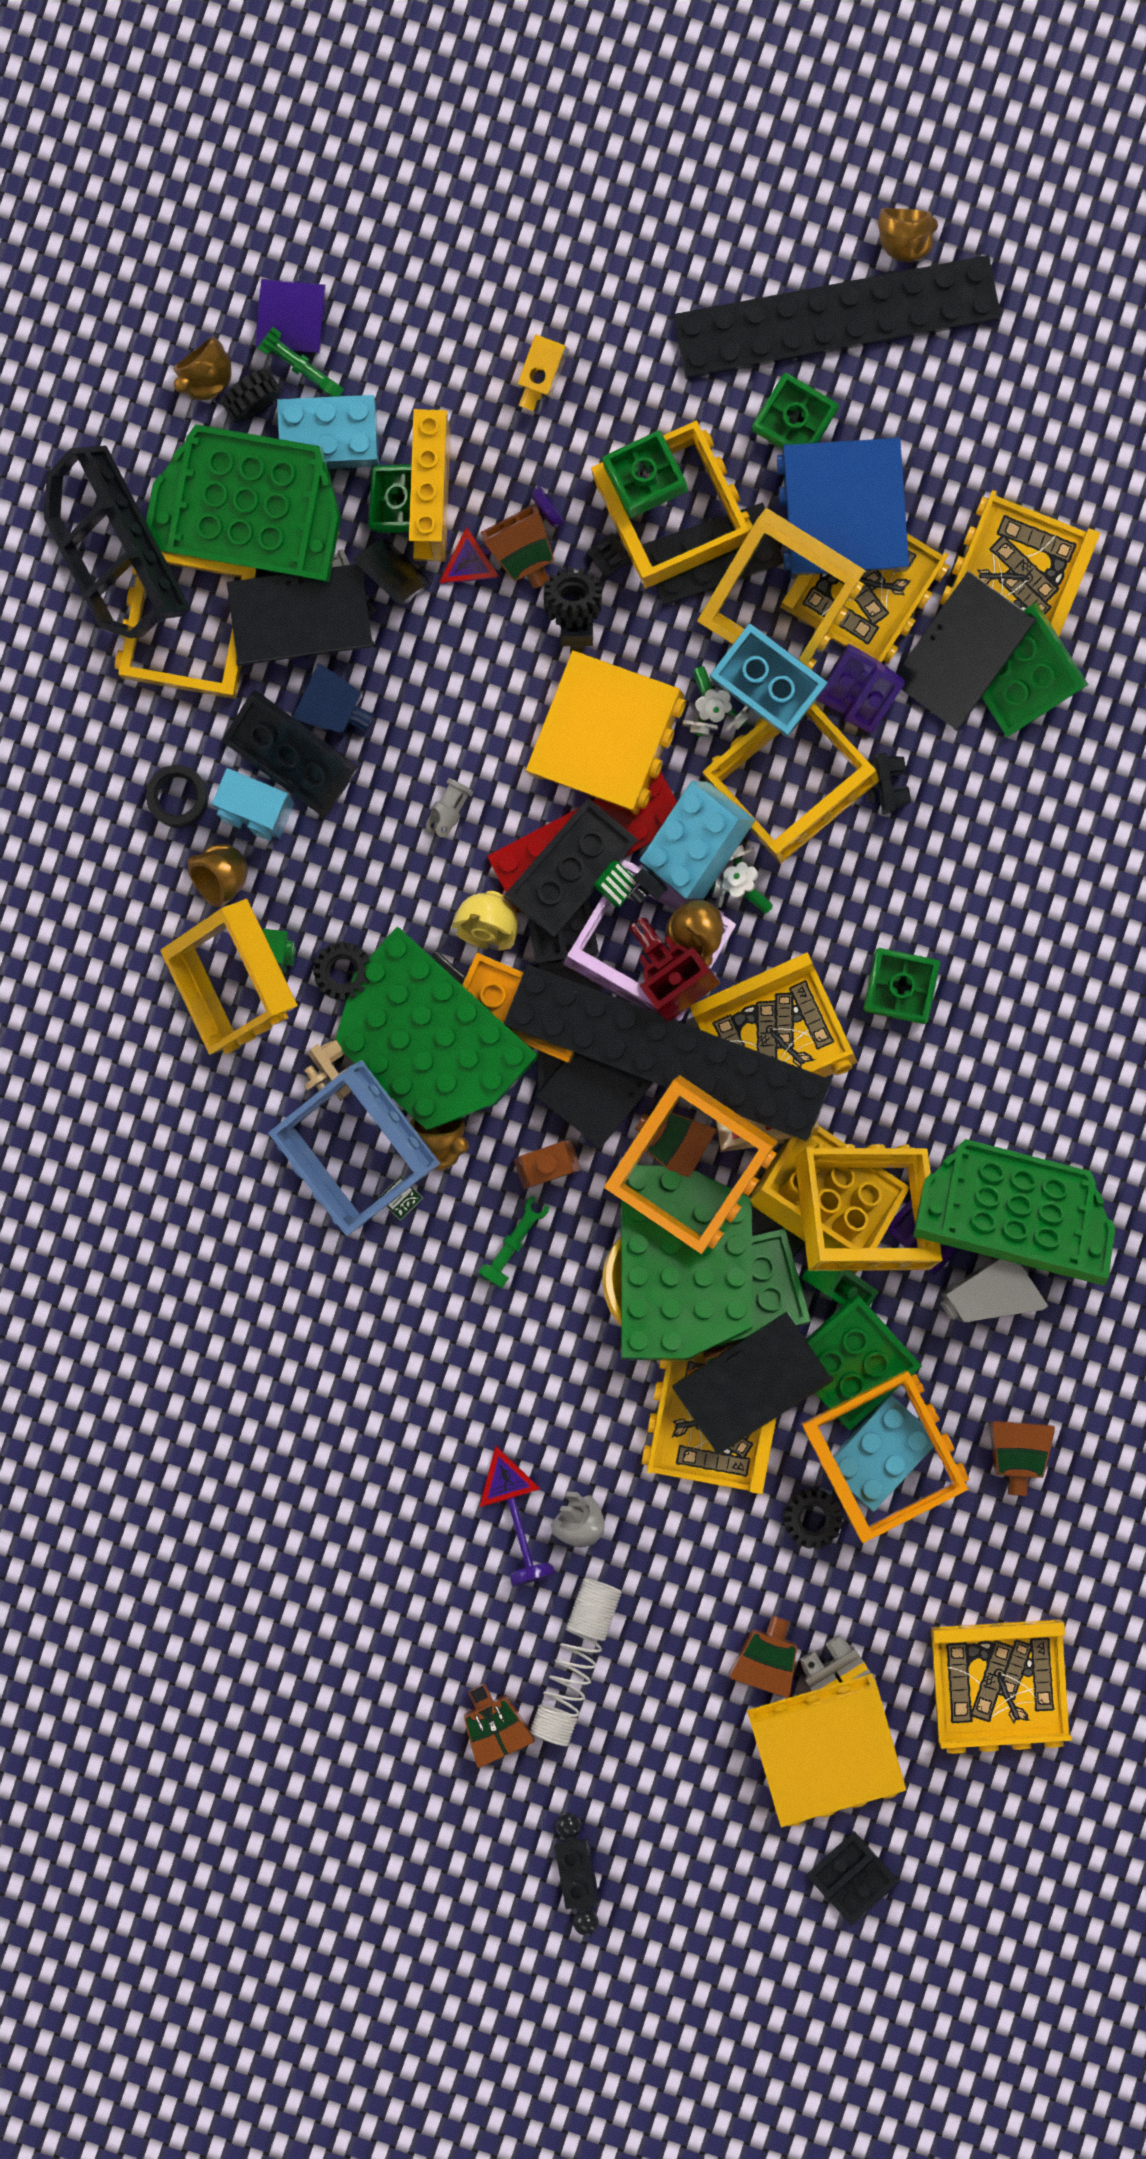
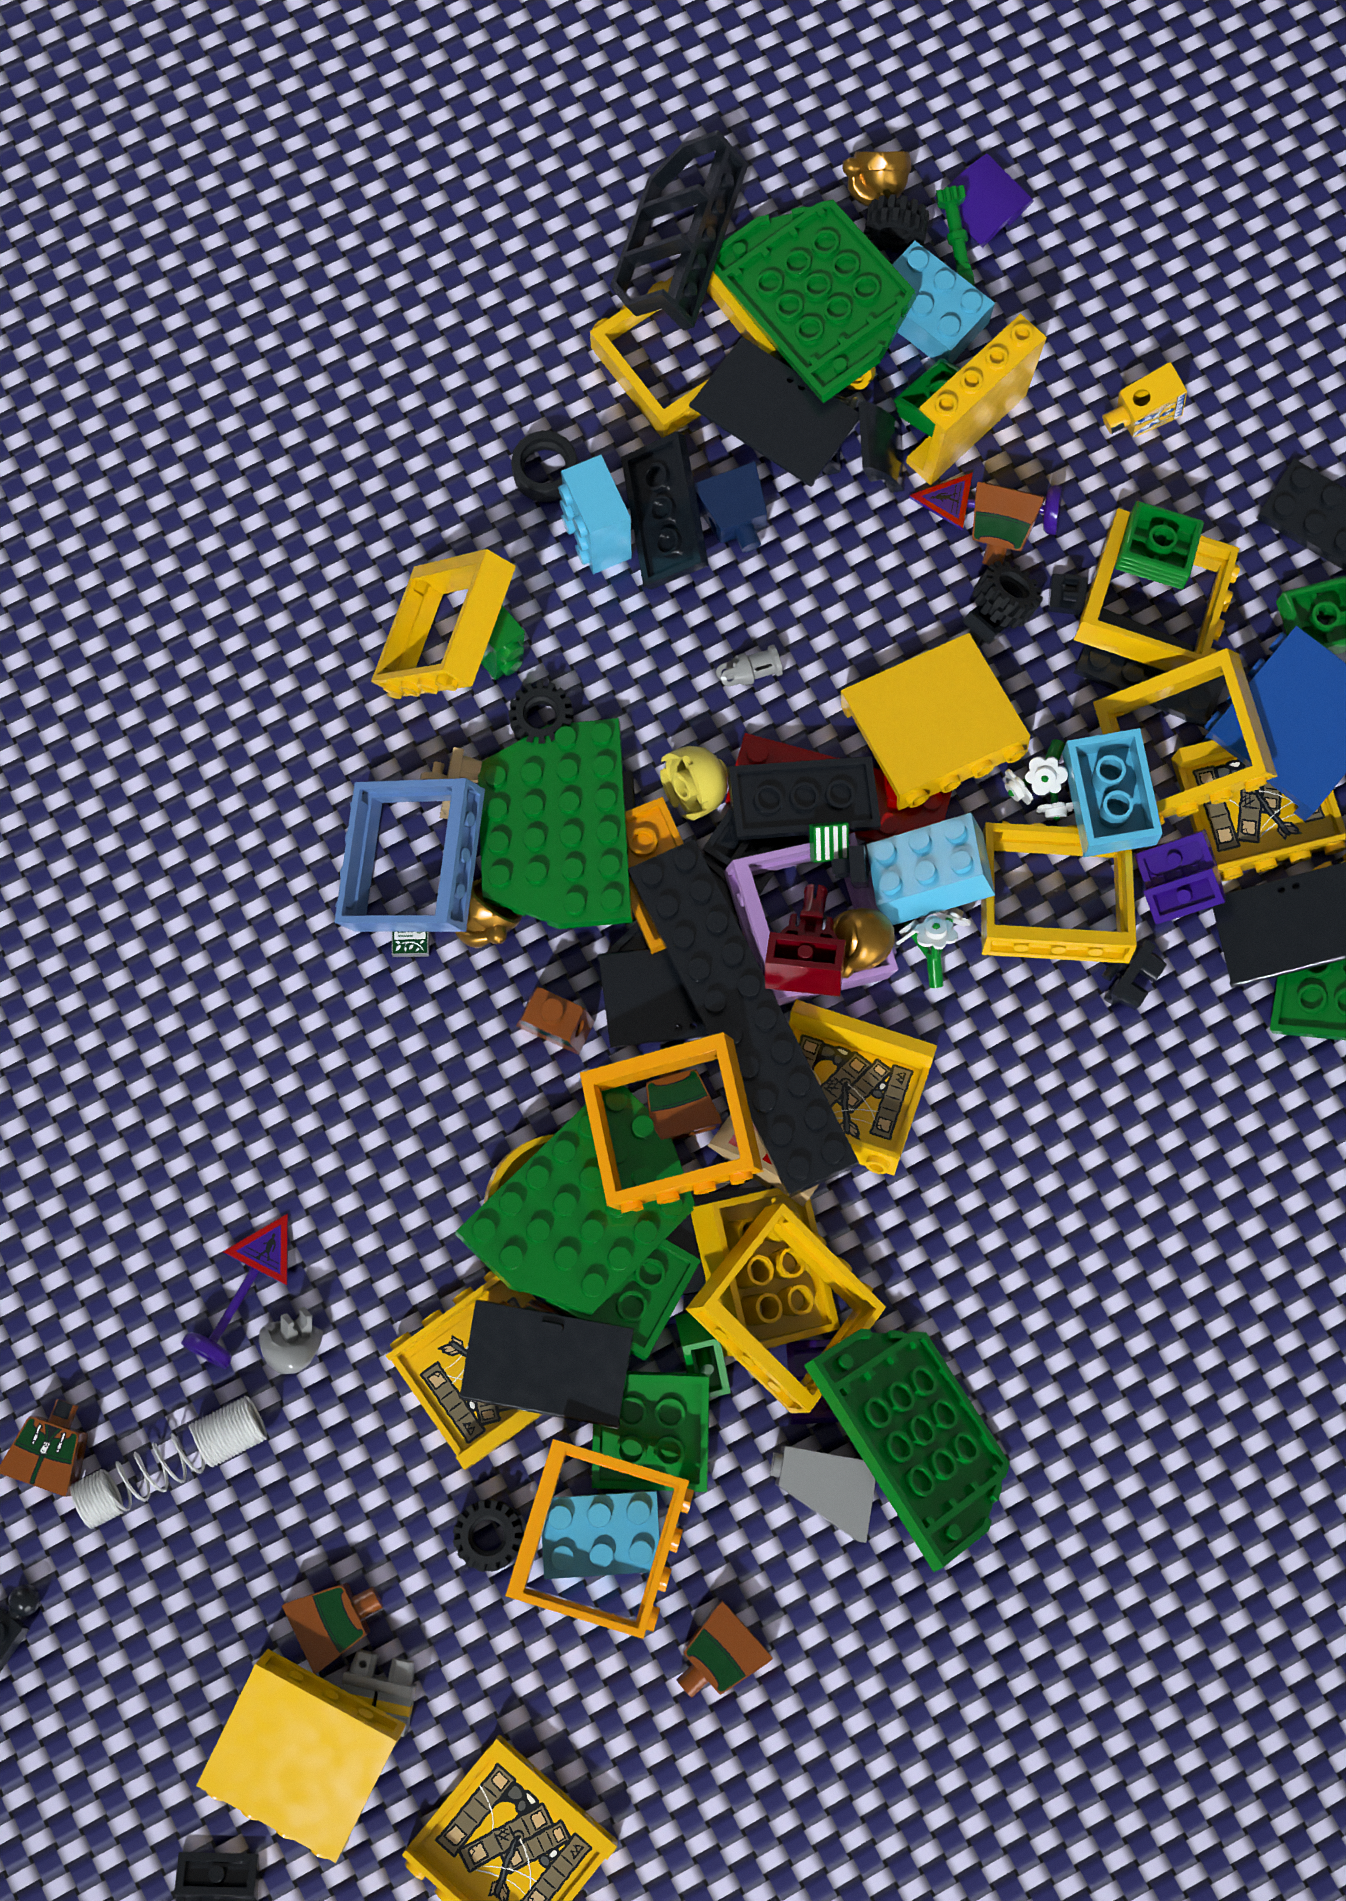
camera: 40 degrees right, 10 degrees down
pearl gold piece [188,844,248,907] -> none
green piece [477,1196,549,1289] -> none
green brick [863,948,940,1024] -> none

